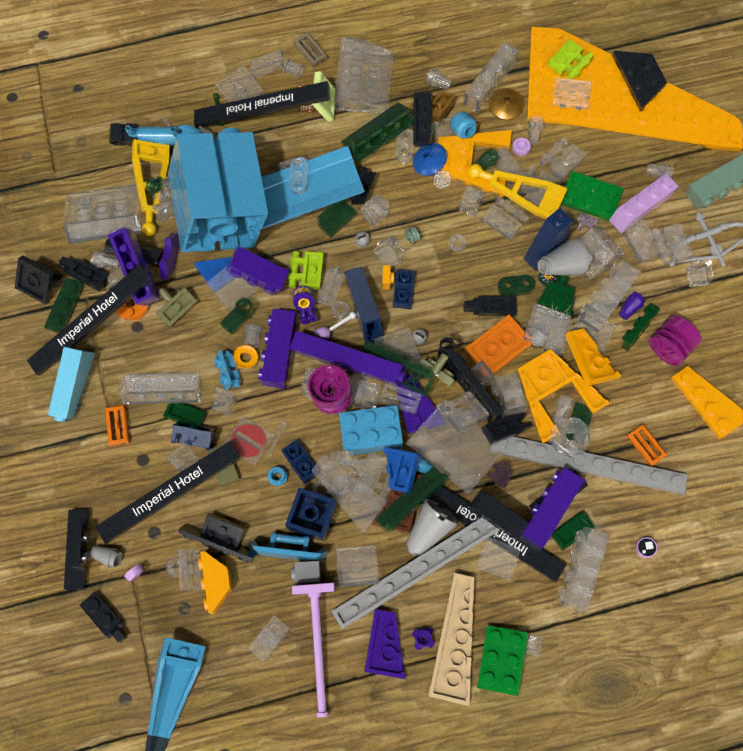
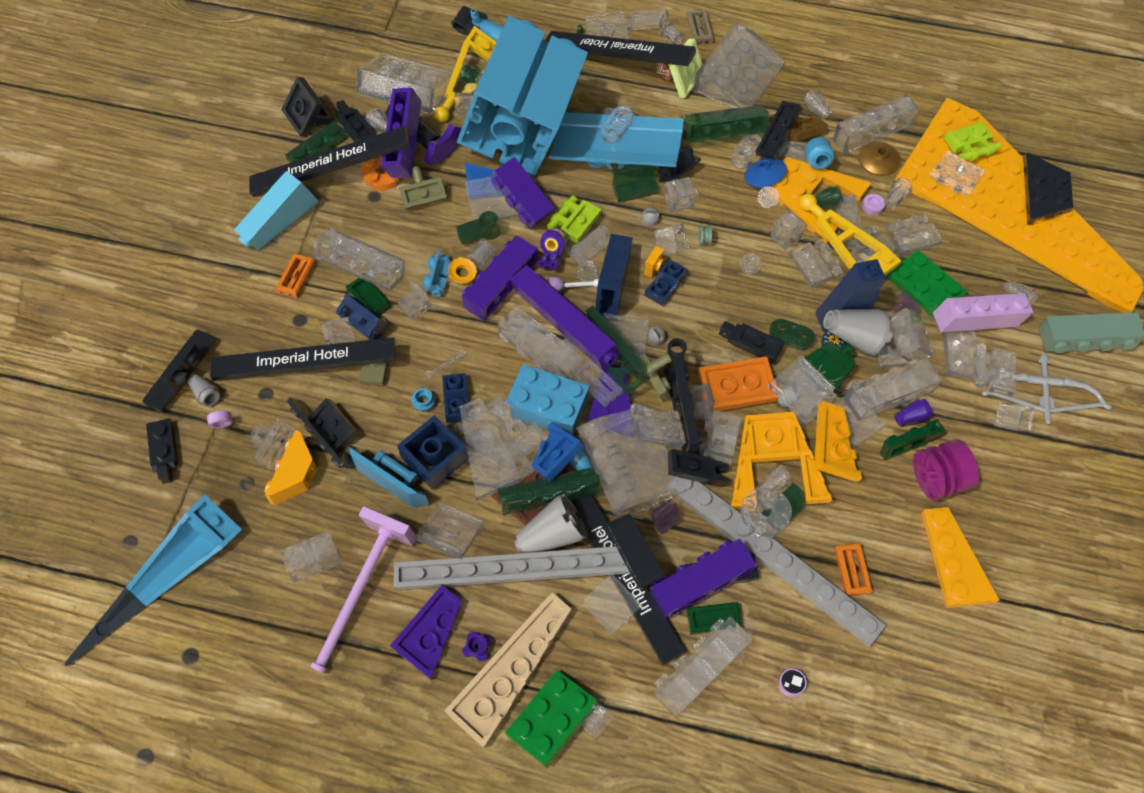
camera: 25 degrees right, 10 degrees down
clear piece [222,416,275,466] -> none
light grey brick [291,561,321,585] -> none
magenta wheel [308,365,353,414] -> none

